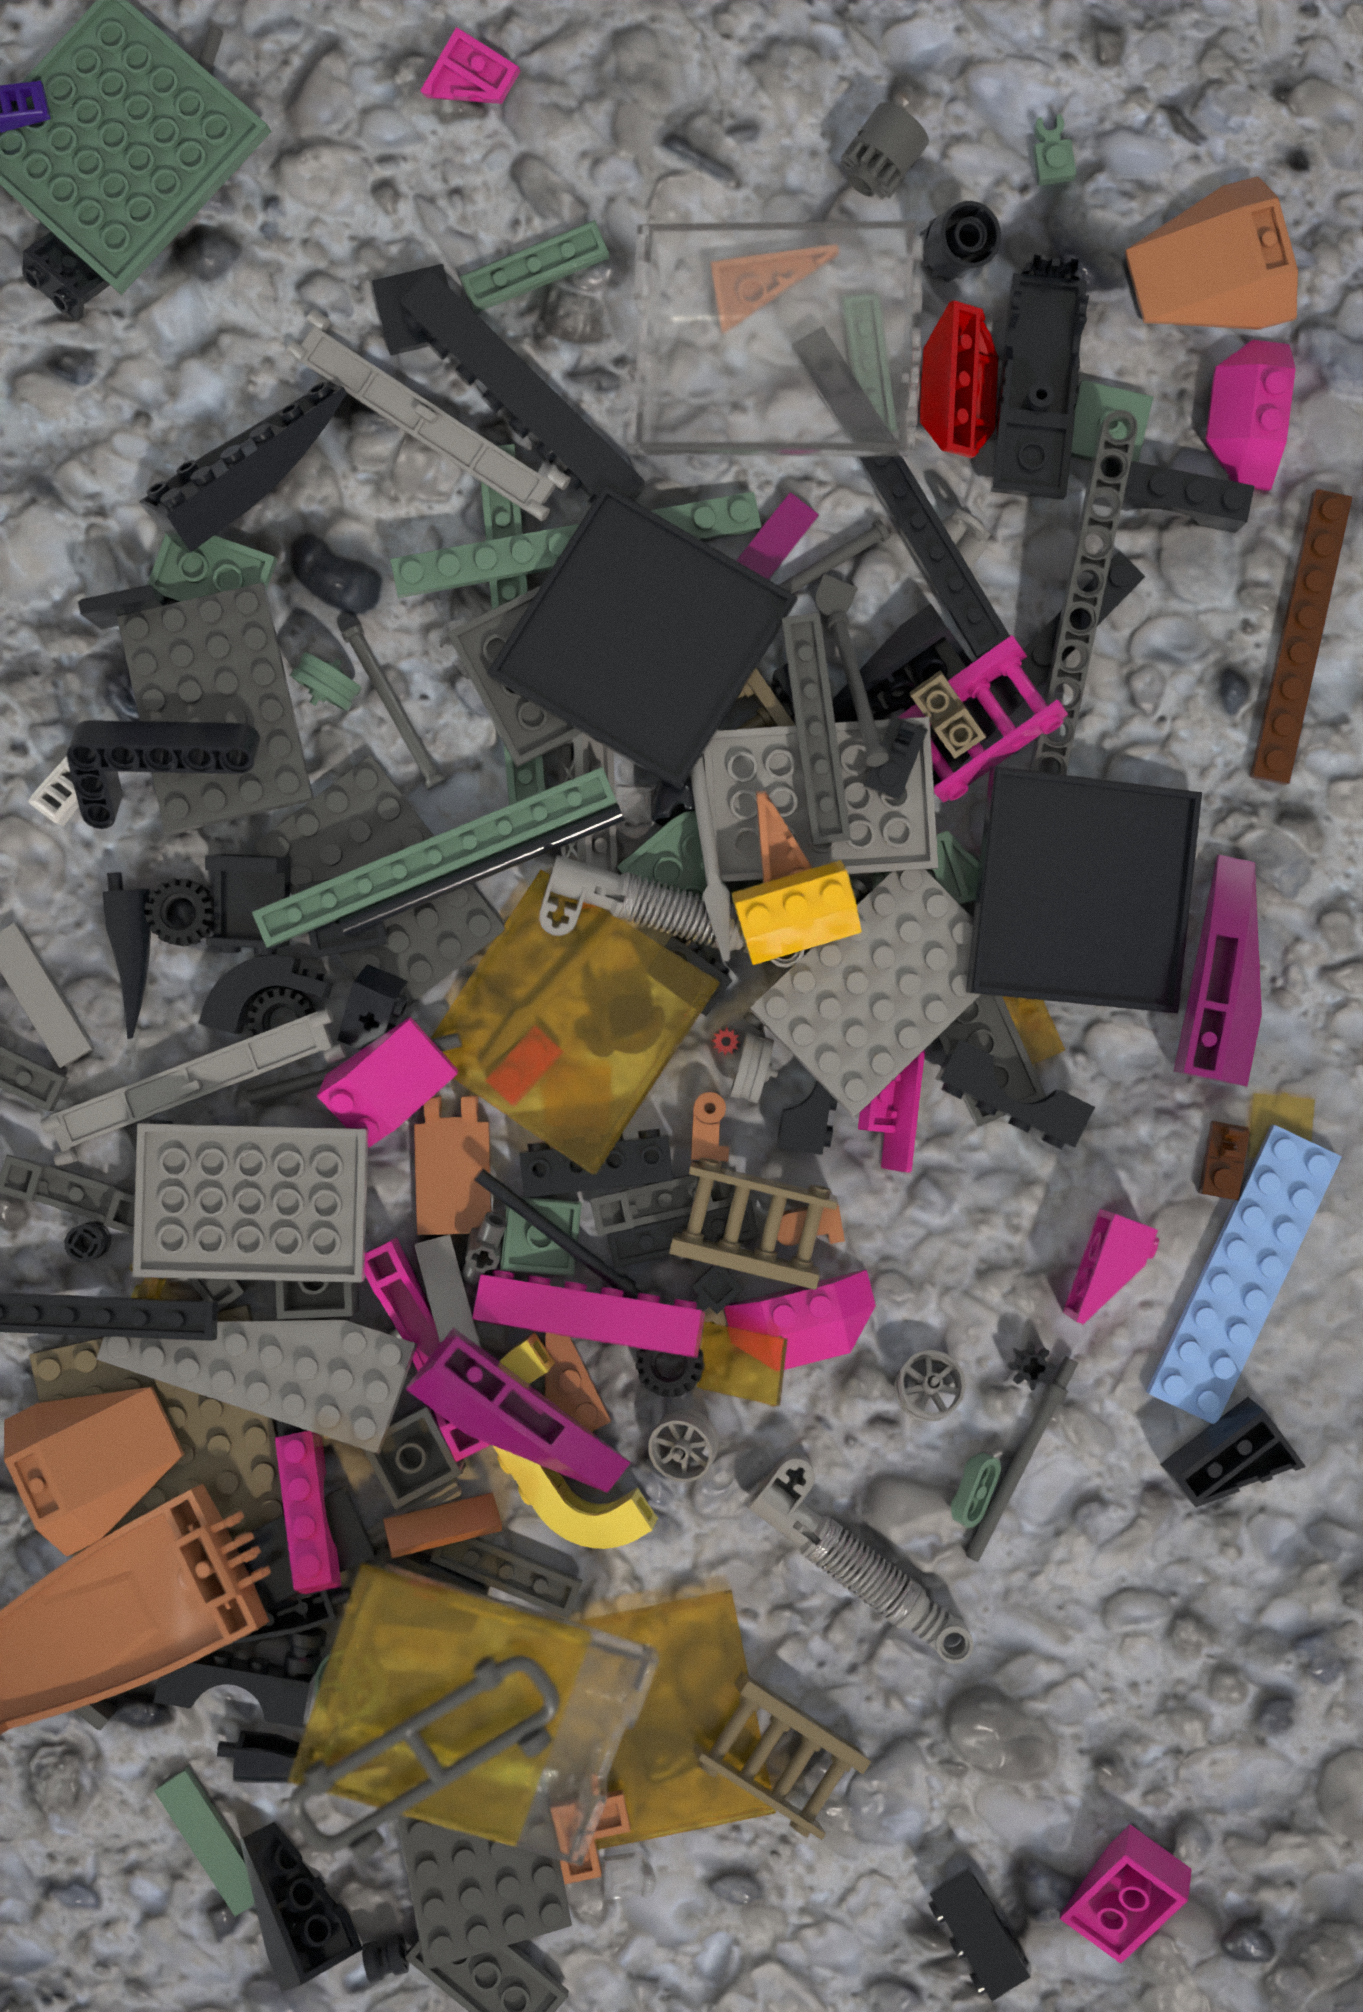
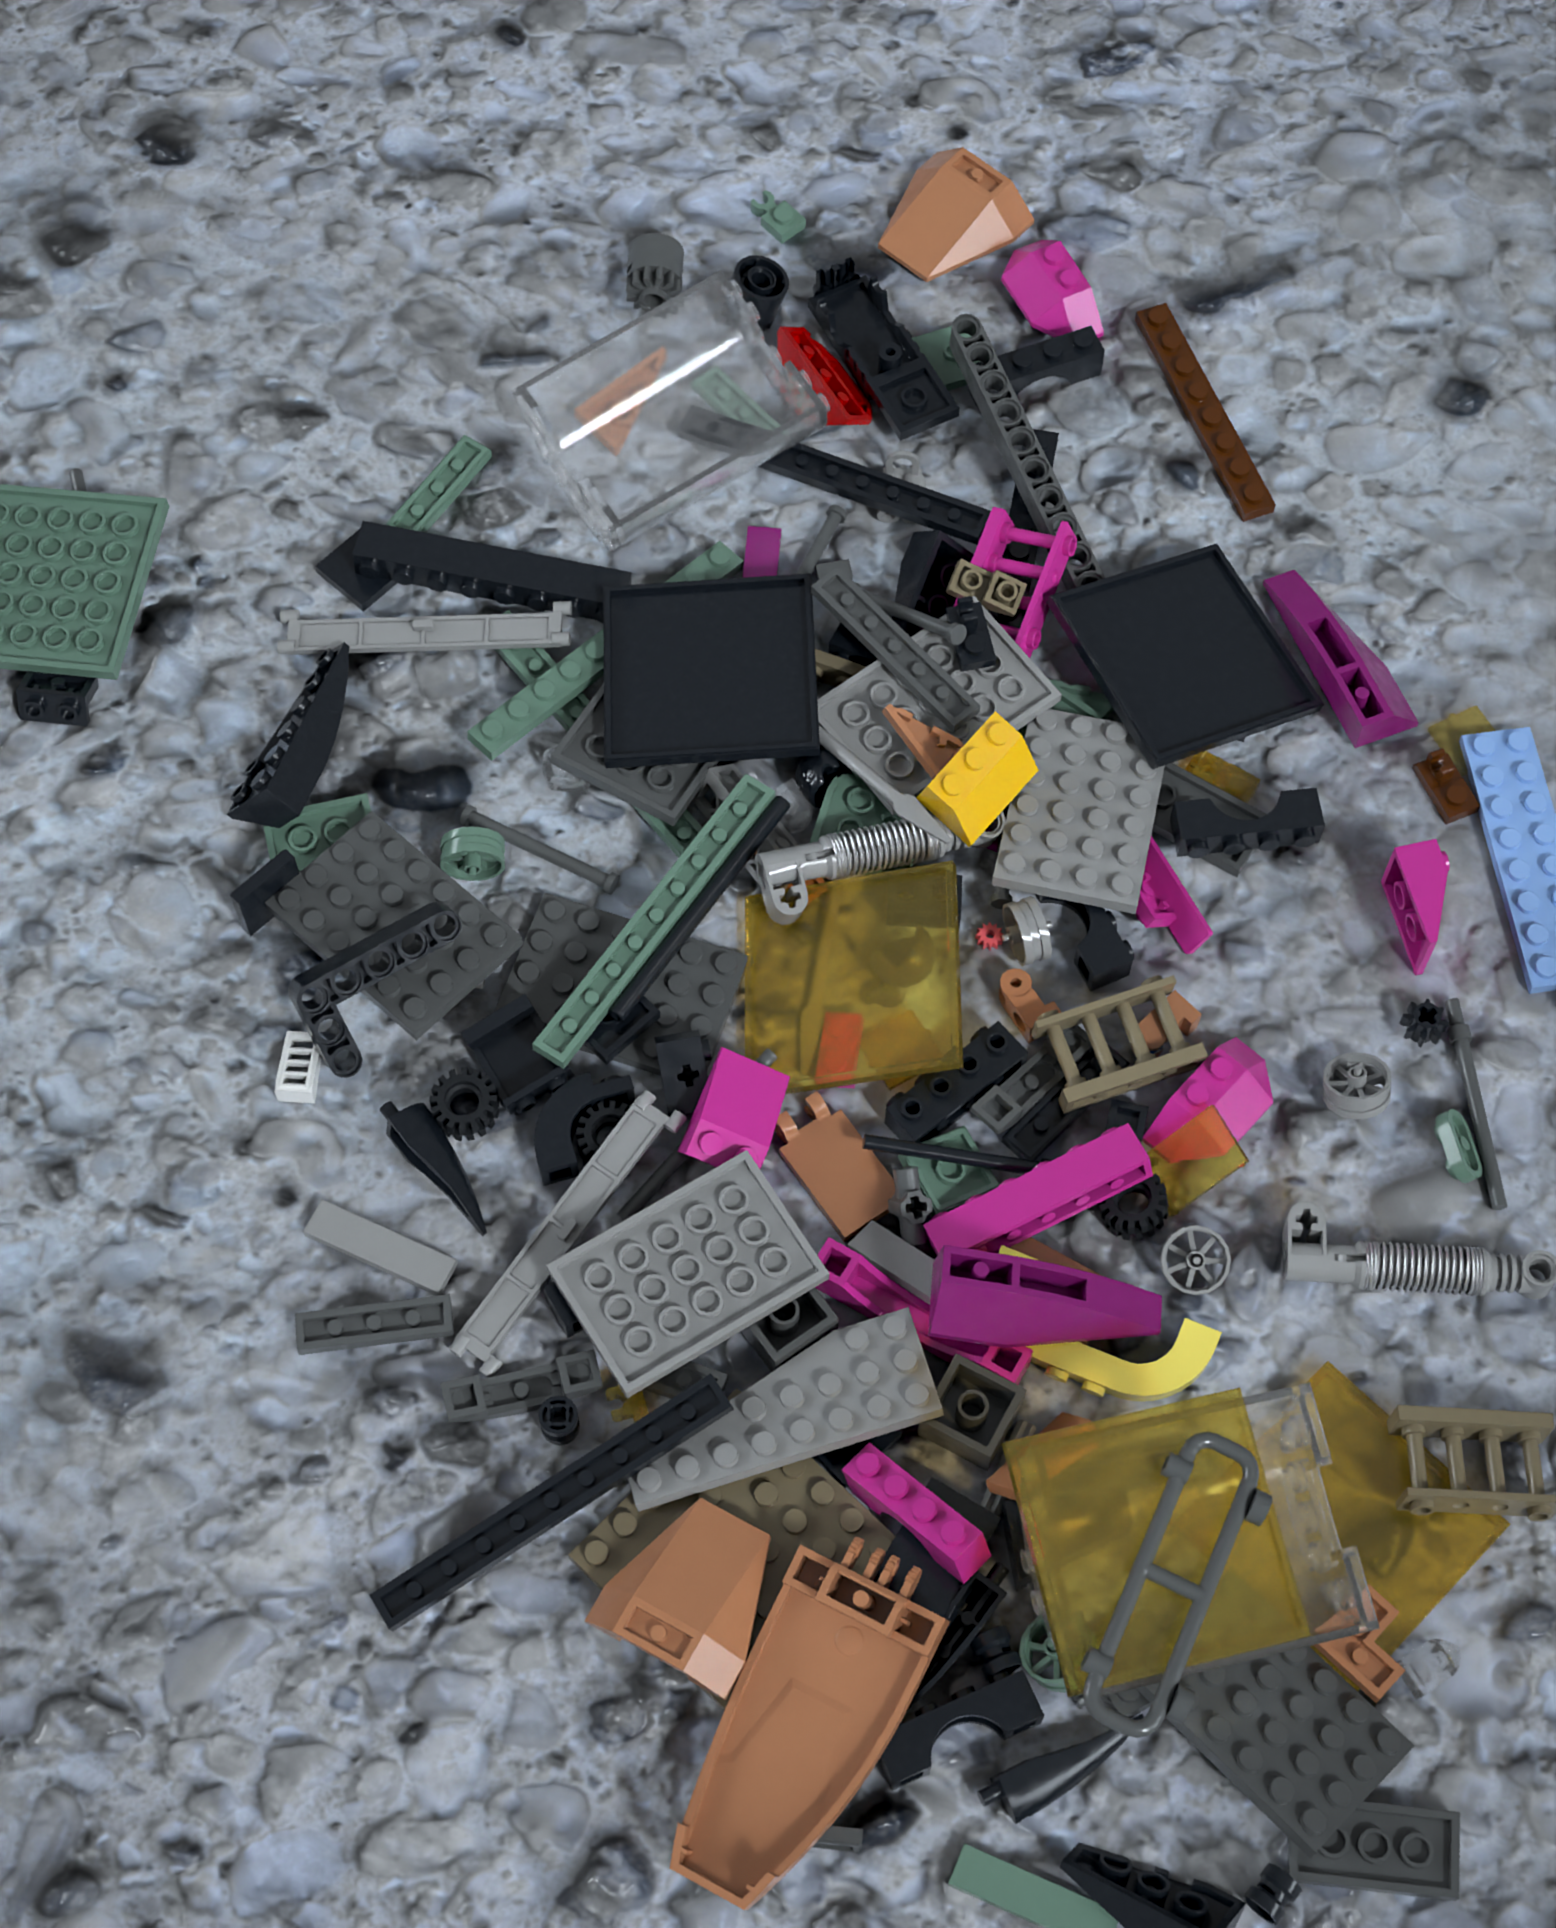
camera: 30 degrees left, 25 degrees down
dark pink wing [420,27,521,104] -> none

